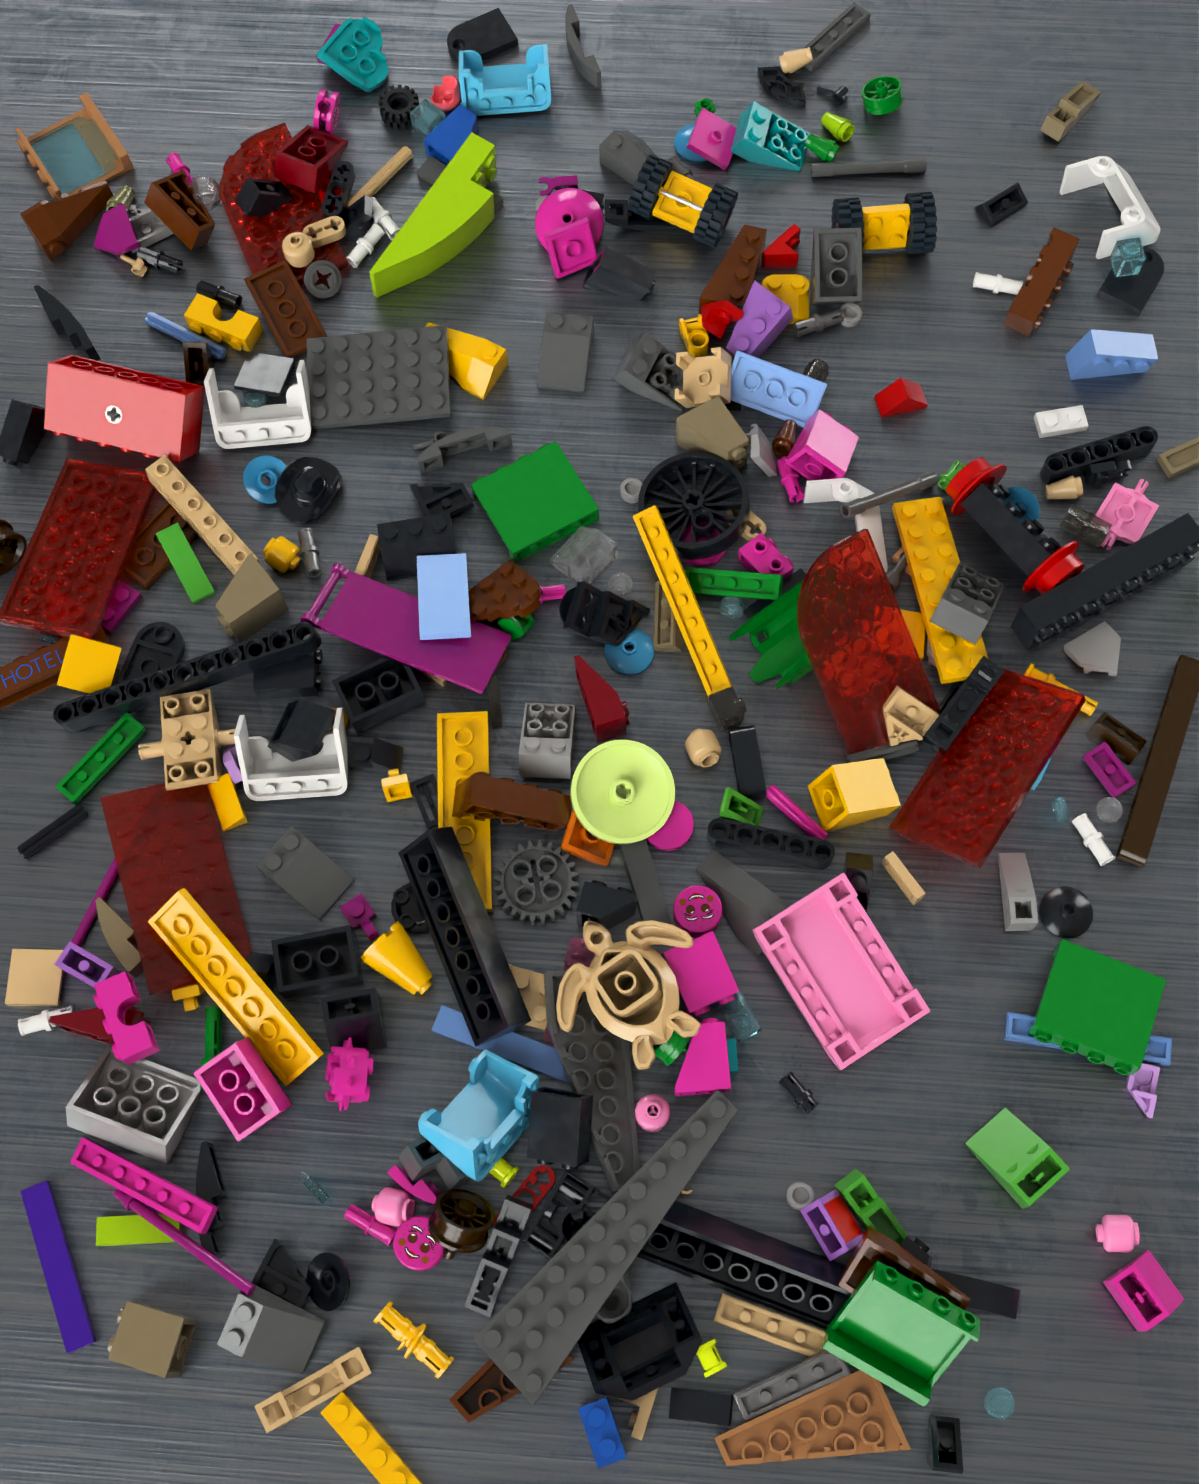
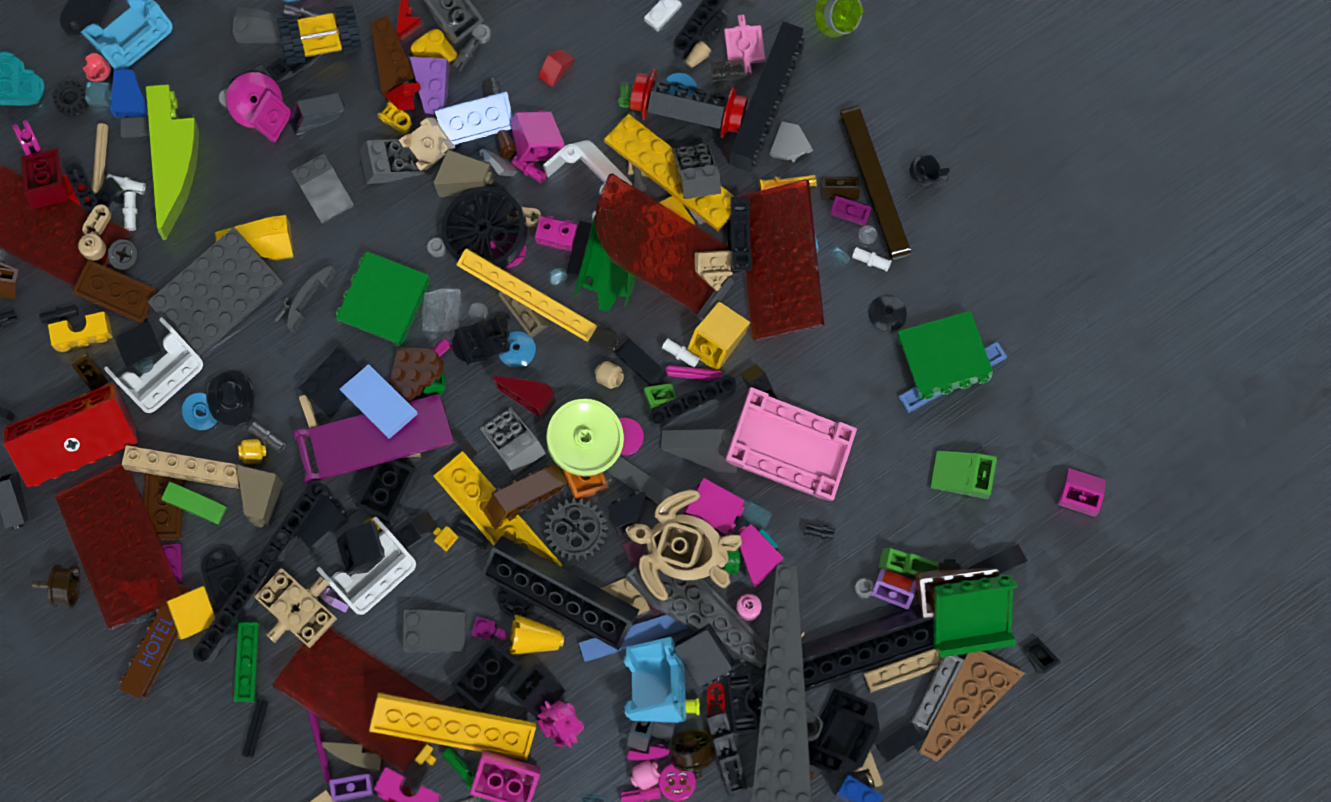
camera: 40 degrees left, 5 degrees up
medium blue axle [145,312,227,360] -> none
yellow slope [208,773,248,832] -> none
black slope [235,178,293,217] -> none
black wing [410,483,474,517] -> none
magenta plate [539,175,578,196] -> none
dark pink head [673,885,722,938] -> none
green plate [685,567,783,601] -> none
neon yellow bush [696,1339,727,1378] -> none
dark grey piece [840,472,938,518] -> none
tan tile [881,851,926,906] -> none
clear light blue tile [984,1388,1015,1419] -> none
light grey slope [998,853,1038,931] -> none
bright pink head [1096,1215,1139,1253] -> none
lavender slope [1126,1063,1161,1119] -> none
none -> white pin [662,338,700,368]

